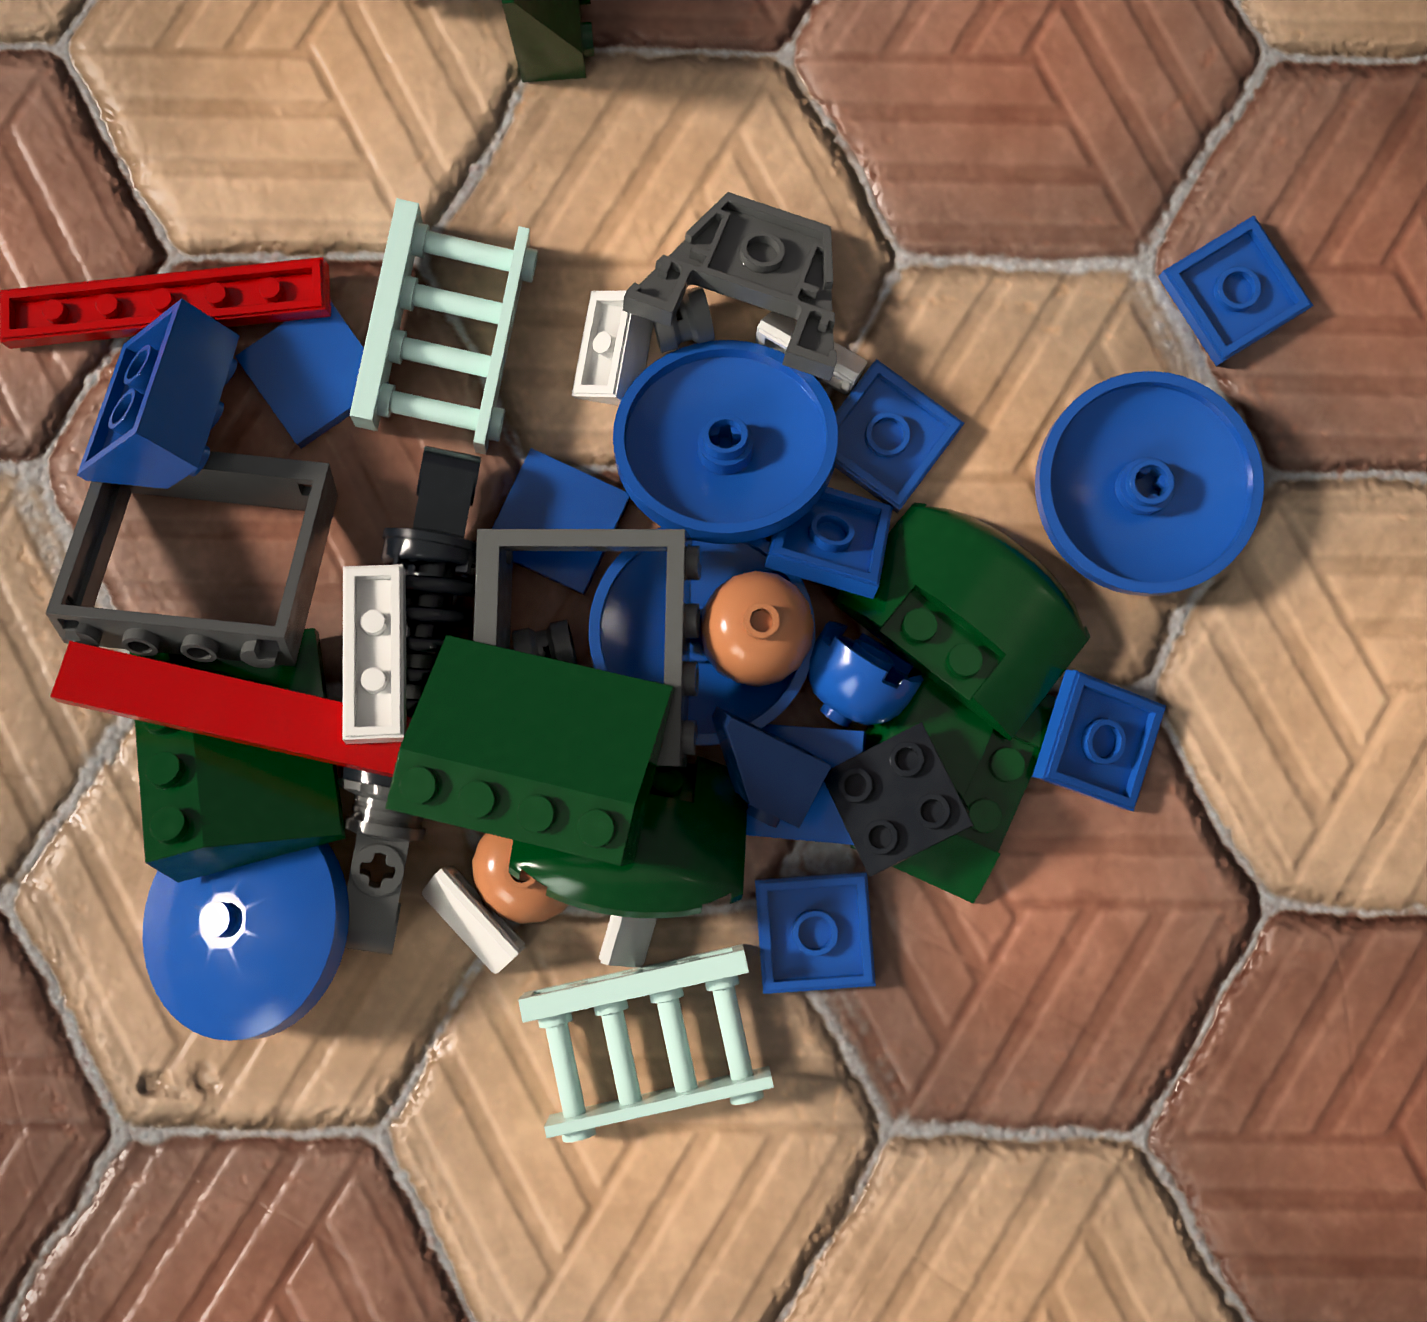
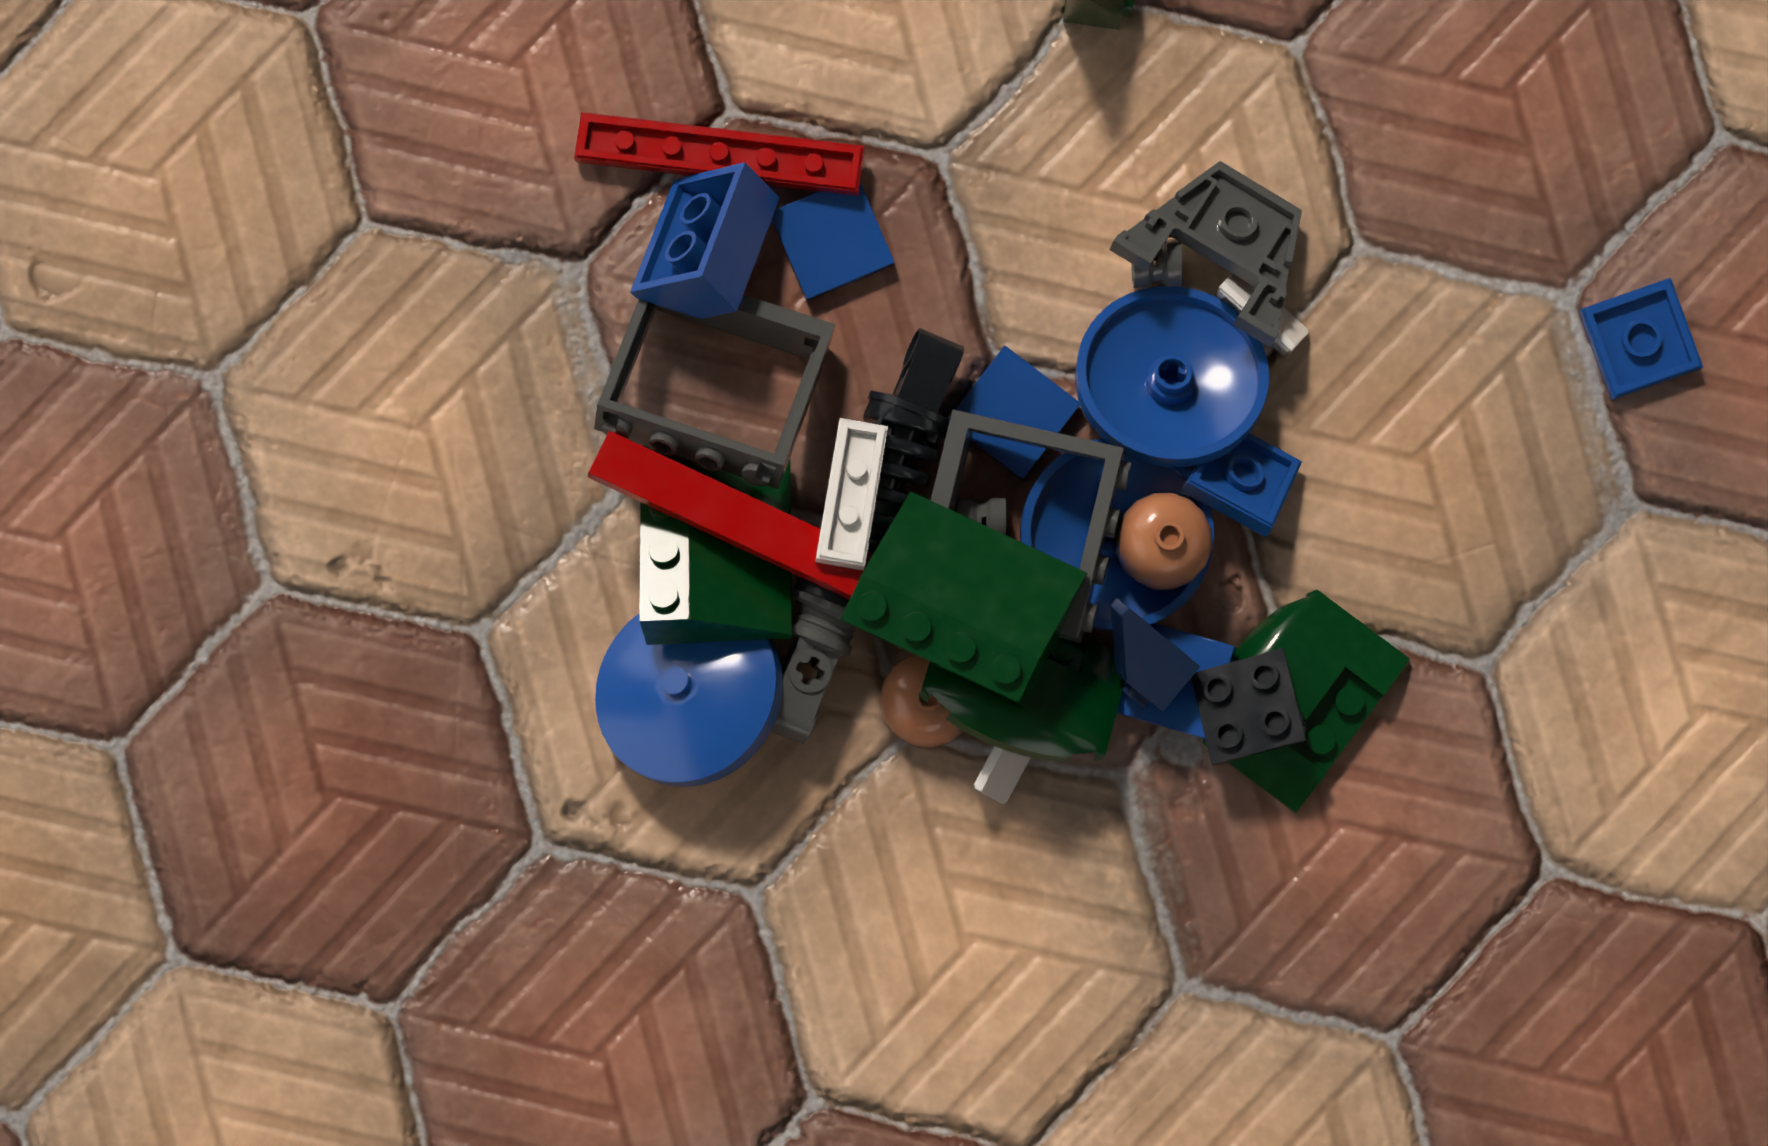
camera: 20 degrees right, 0 degrees up
light aqua fence [349,198,538,455] -> none
white slope [422,865,526,974] -> none
light aqua fence [518,944,774,1143] -> none
white slope [572,291,653,406] -> none
blue tile [754,871,876,994] -> none
blue cylinder [807,621,924,727] -> none
dark green slope [832,502,1091,741] -> none
blue tile [835,359,965,513] -> none
blue tile [1032,670,1166,812] -> none
blue dish [1035,371,1264,596] -> none

